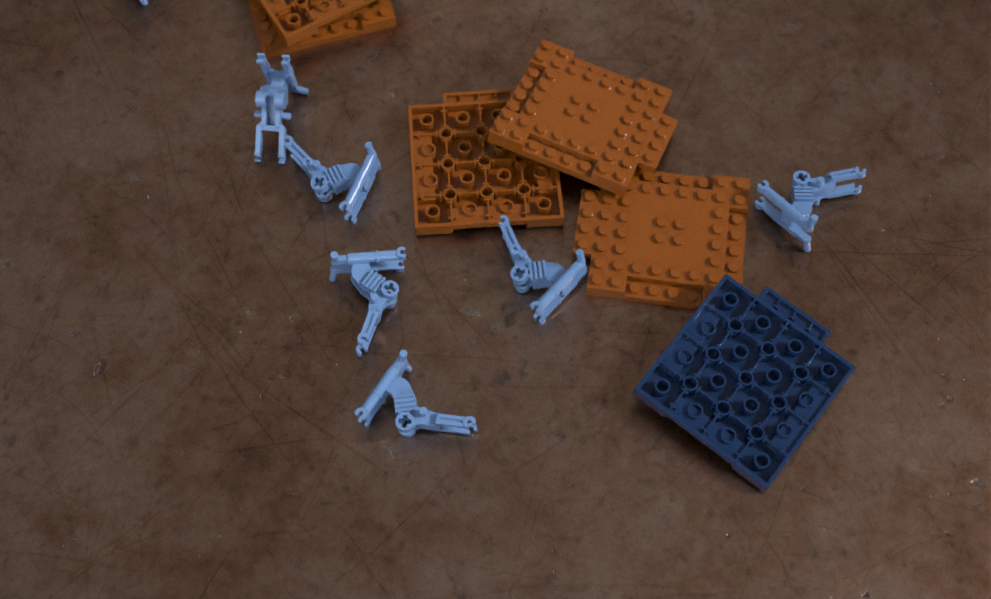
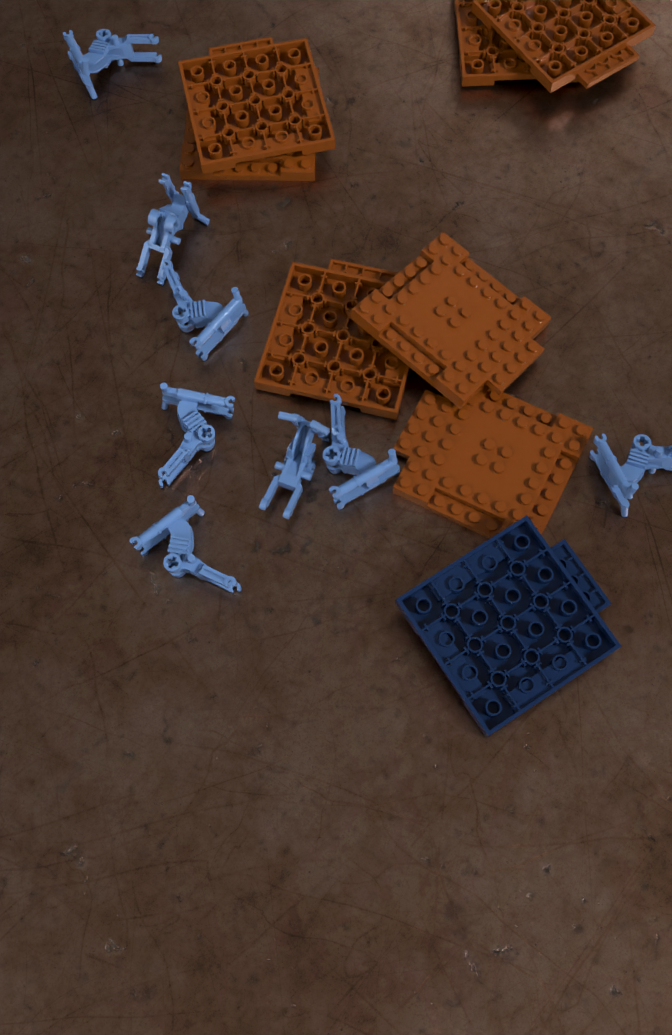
camera: 20 degrees right, 5 degrees up
none -> medium blue piece [259,411,331,519]

